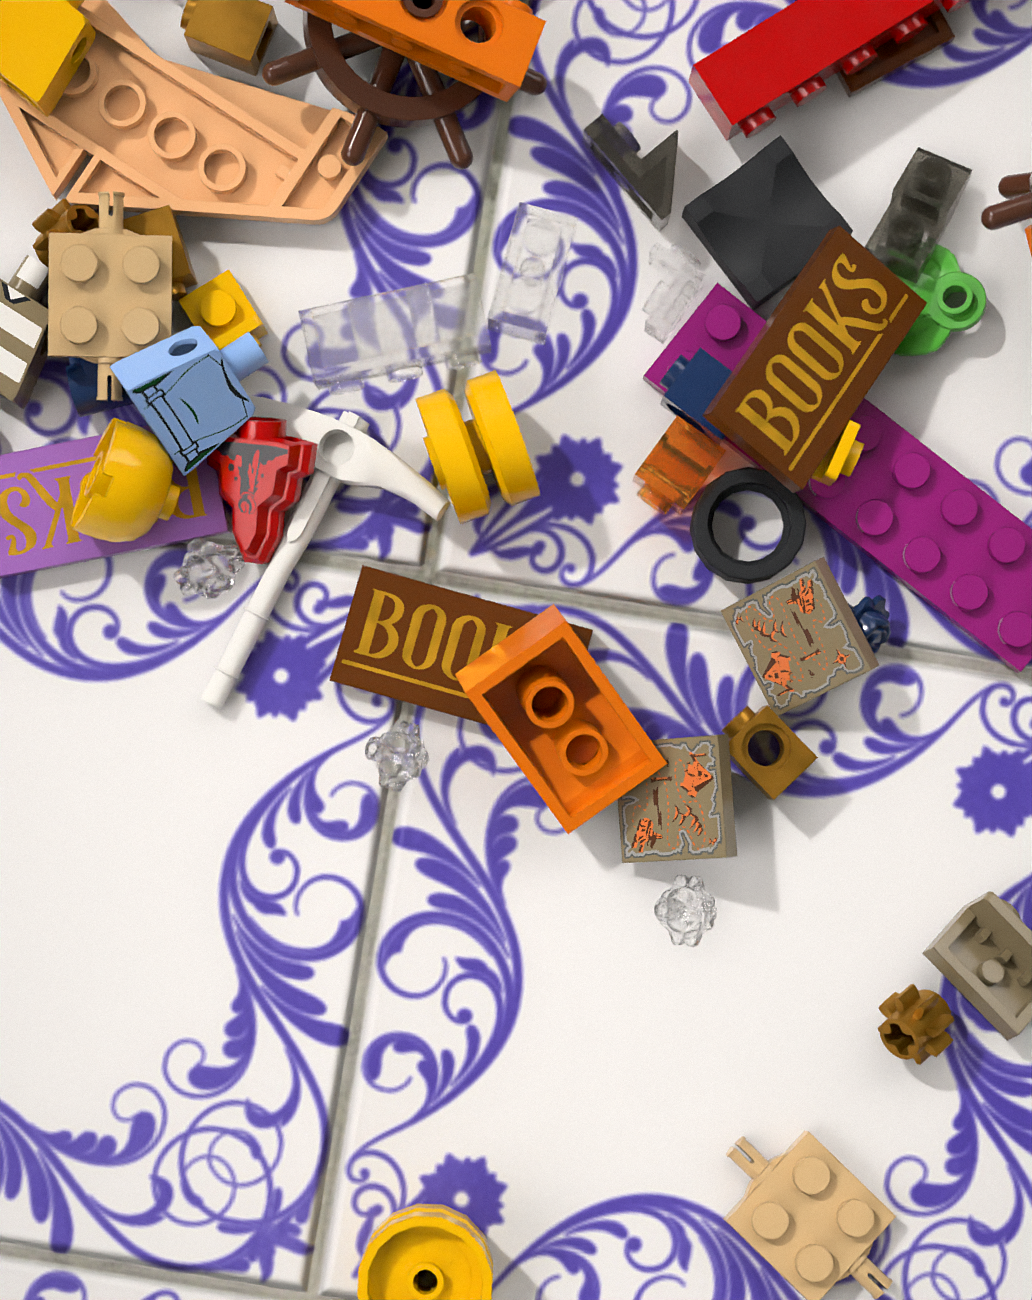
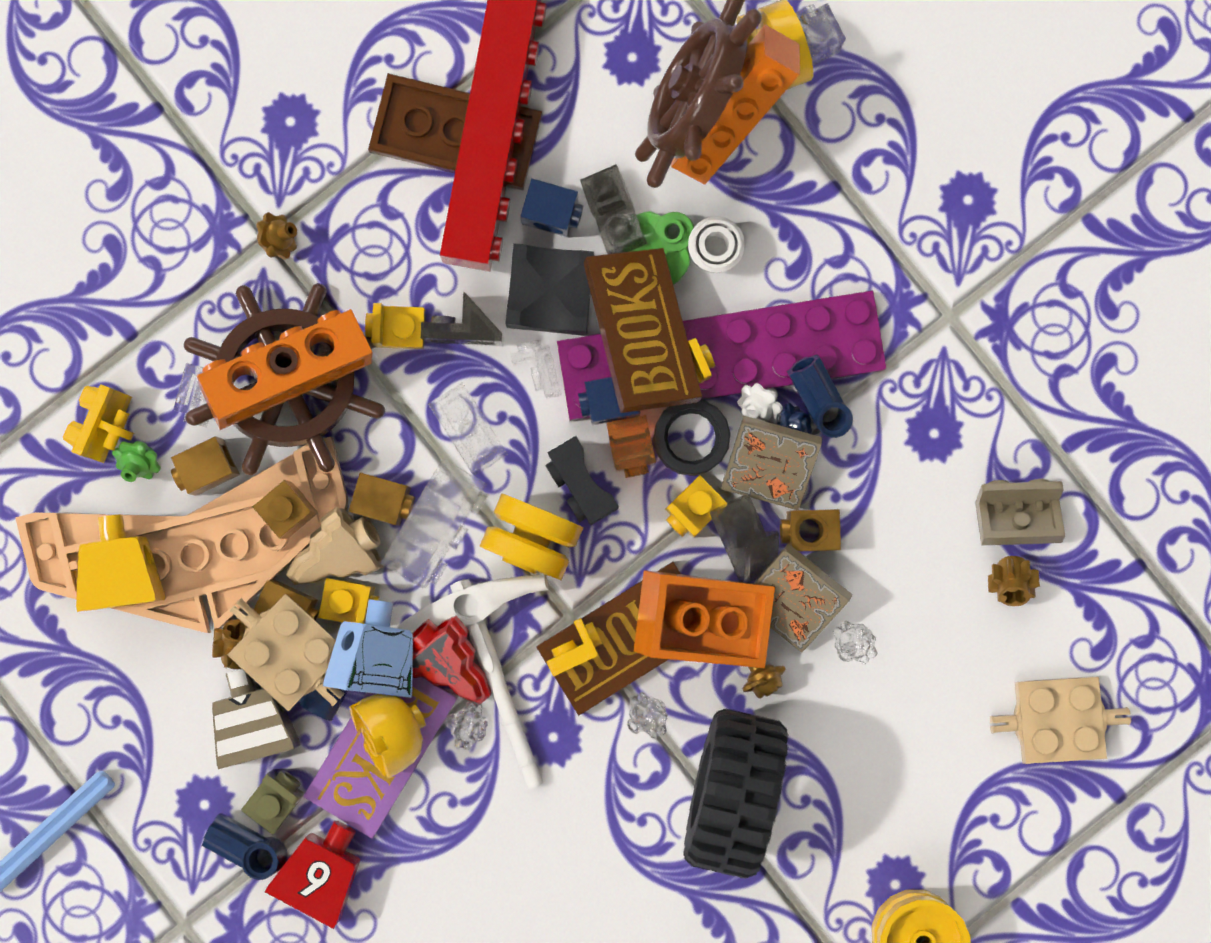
camera: 55 degrees left, 0 degrees up
none -> pearl gold brick [252,480,318,539]
none -> tan rock [286,507,384,585]
none -> pearl gold brick [348,473,415,526]
none -> yellow bracket [365,303,426,349]
none -> dark blue brick [520,178,584,237]
none -> black brick [545,436,619,526]
none -> yellow bracket [546,618,602,677]
none -> yellow bracket [665,475,728,538]
none -> black tyre [683,708,788,879]
none -> white brick [688,216,745,273]
none -> clear smoke slope [709,495,779,583]
none -> white plant [737,383,783,424]
none -> pearl gold plant [742,664,786,699]
none -> dark blue piece [787,354,853,438]

